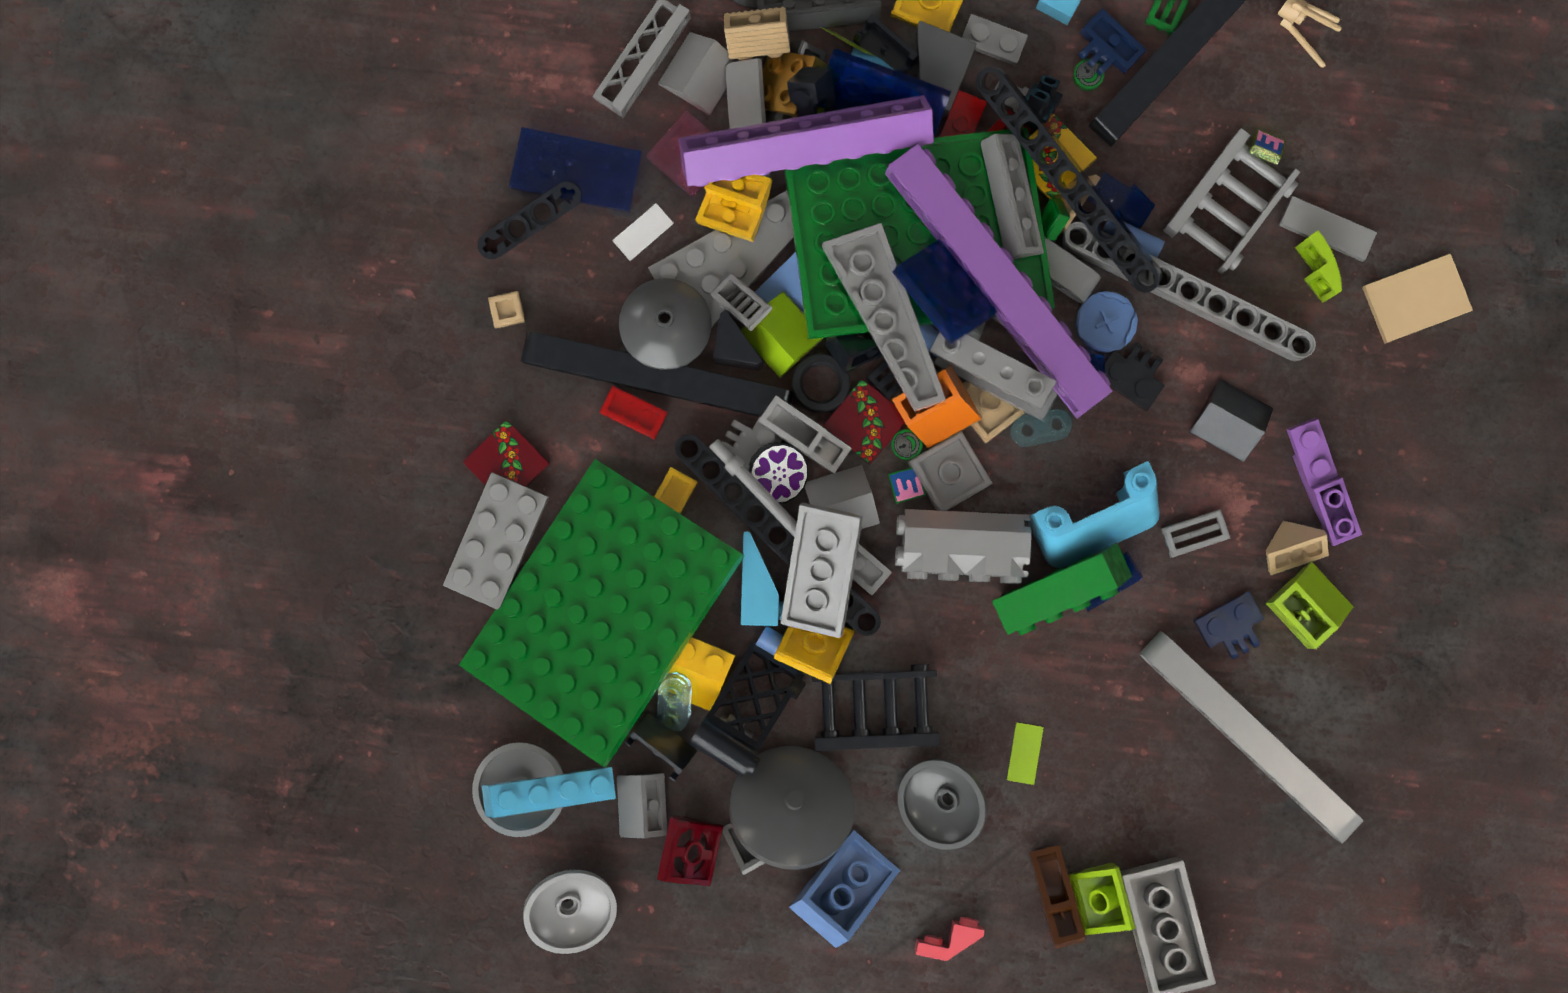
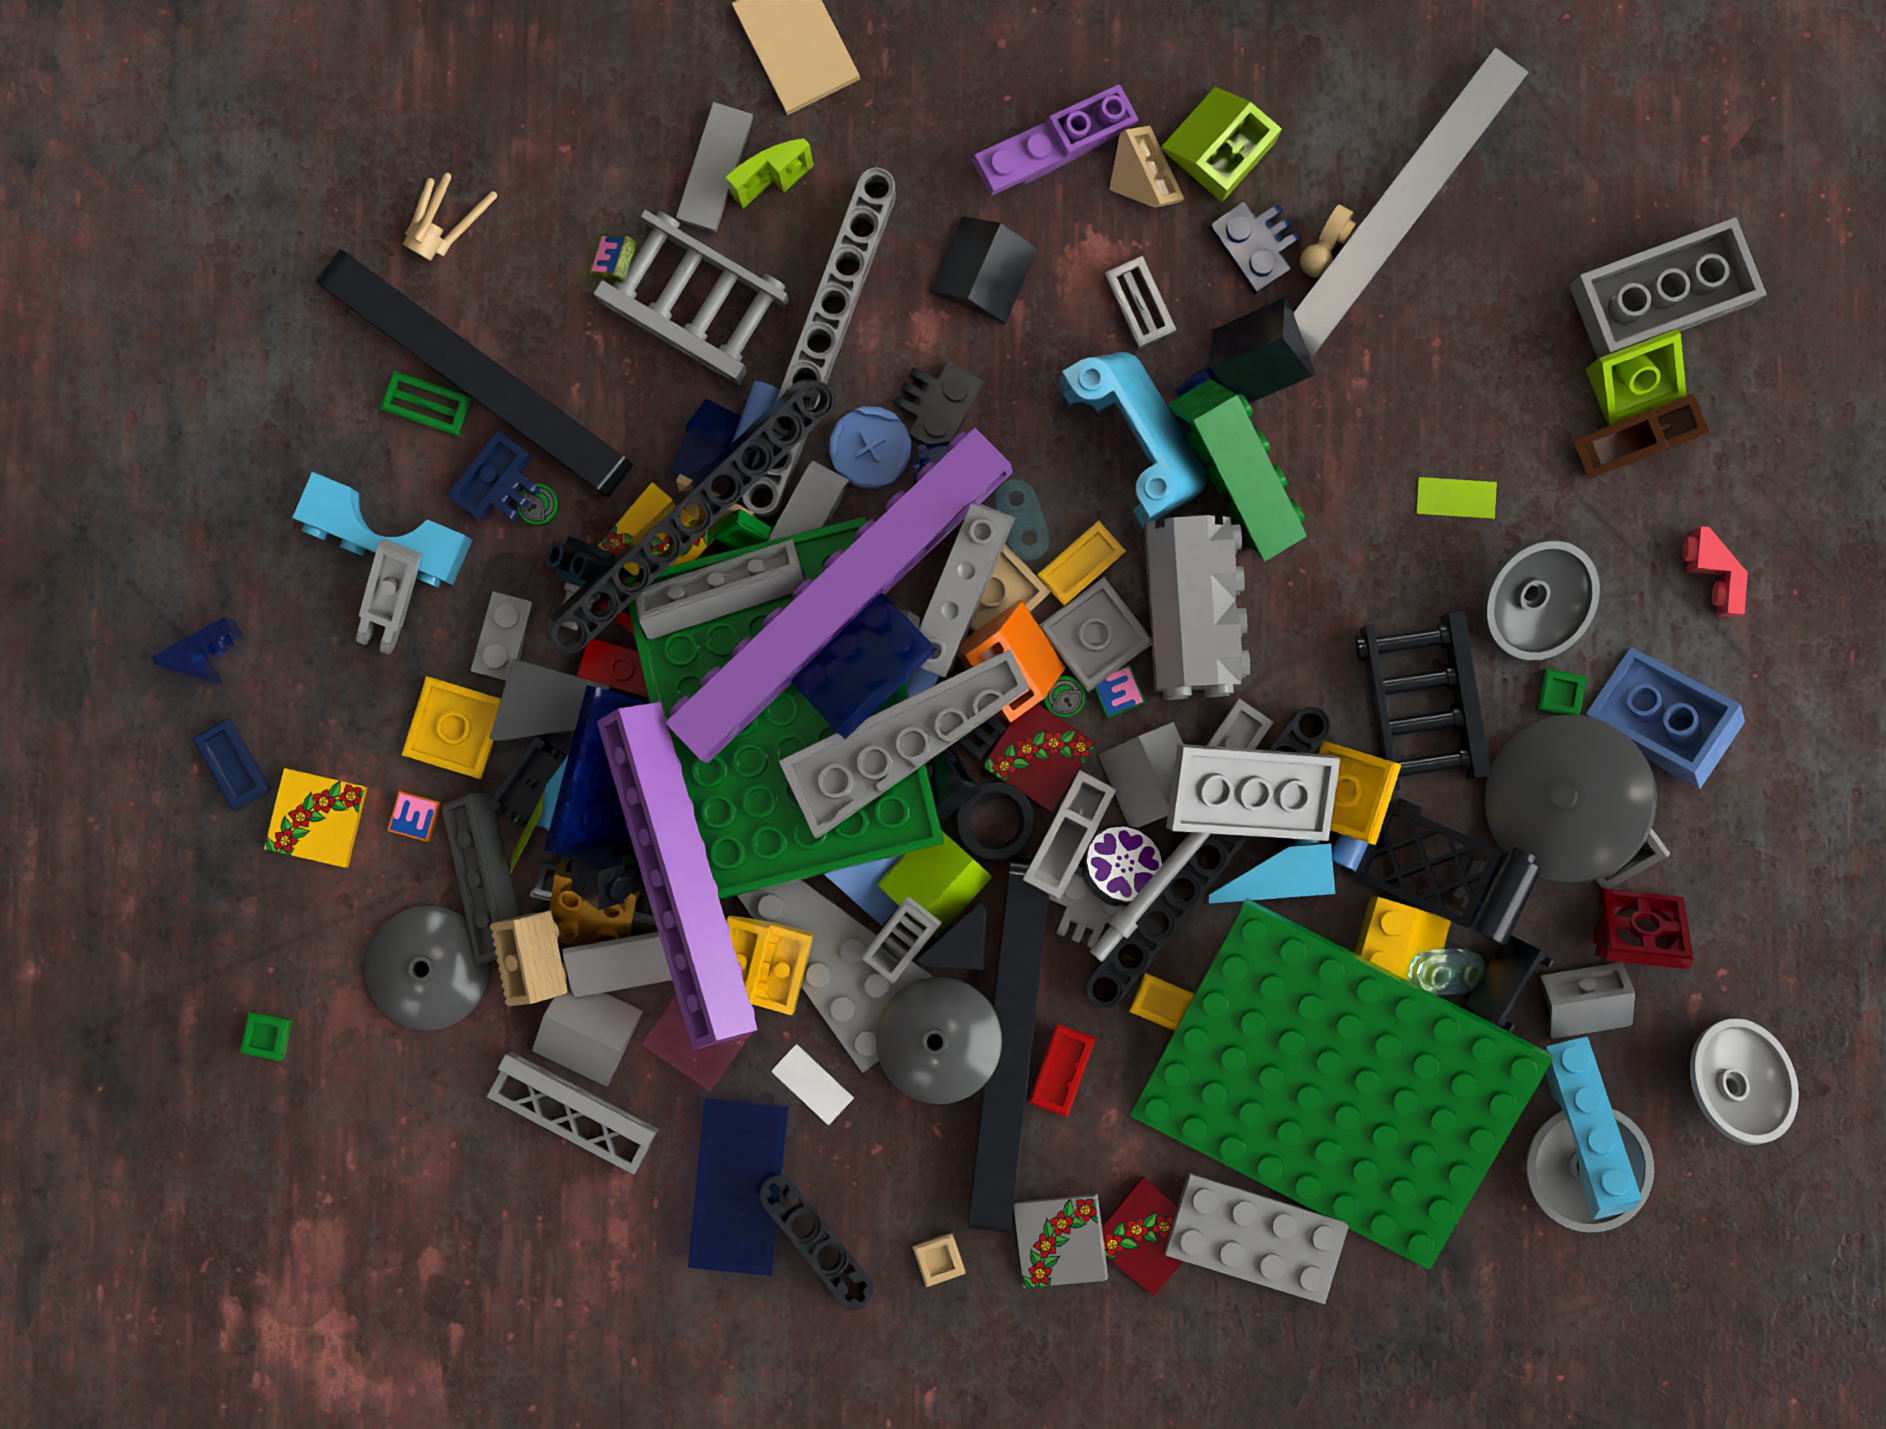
camera: 95 degrees left, 0 degrees up
none -> light grey tile [1013,1194,1108,1288]
none -> yellow tile [1037,521,1126,607]
none -> black slope [1210,298,1316,404]
none -> tan plate [1300,204,1357,278]
none -> green tile [1536,668,1587,715]

